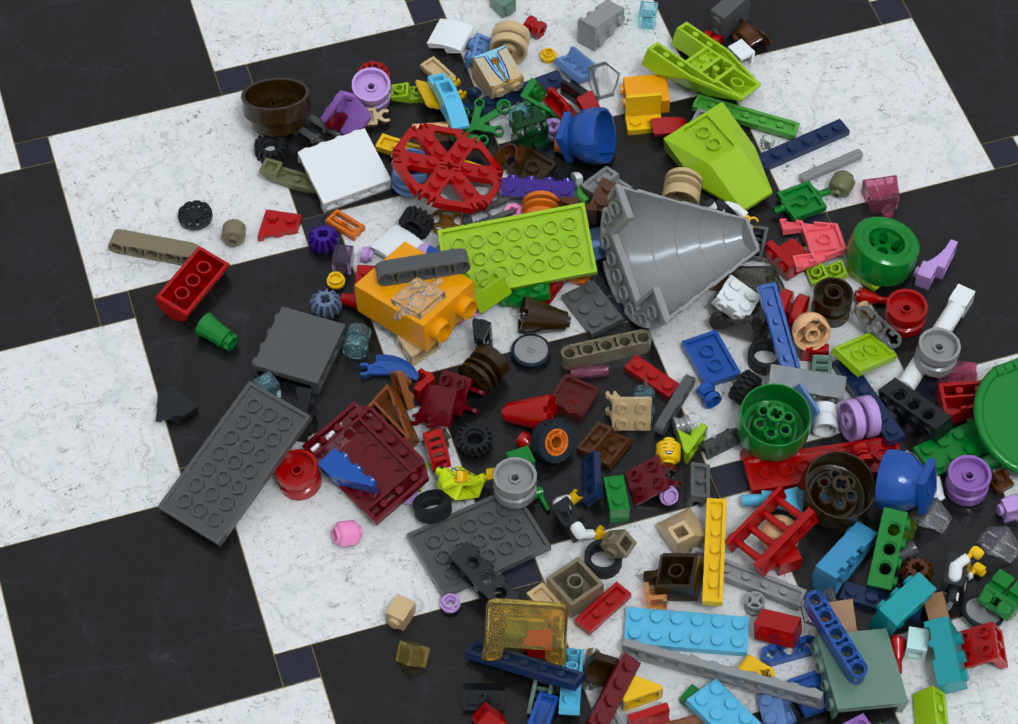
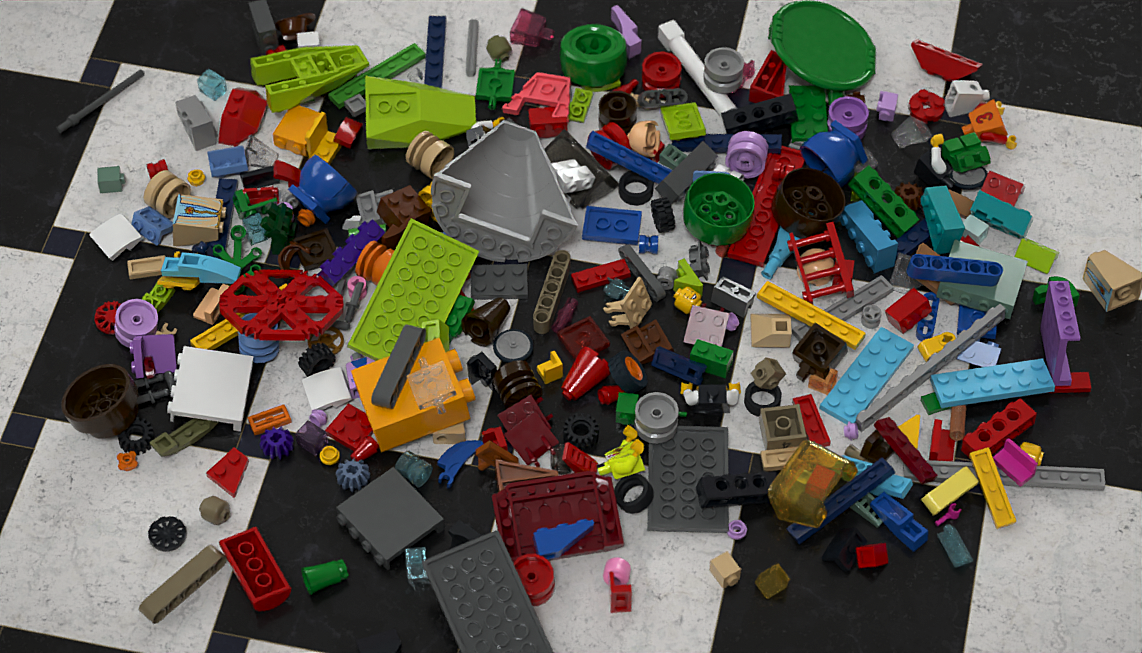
camera: 60 degrees left, 0 degrees up
none -> orange plate [117,451,138,471]
none -> red wedge [218,87,268,147]
none -> yellow panel [537,351,563,384]
none -> red panel [609,572,632,613]
none -> lavender plate [844,421,858,441]

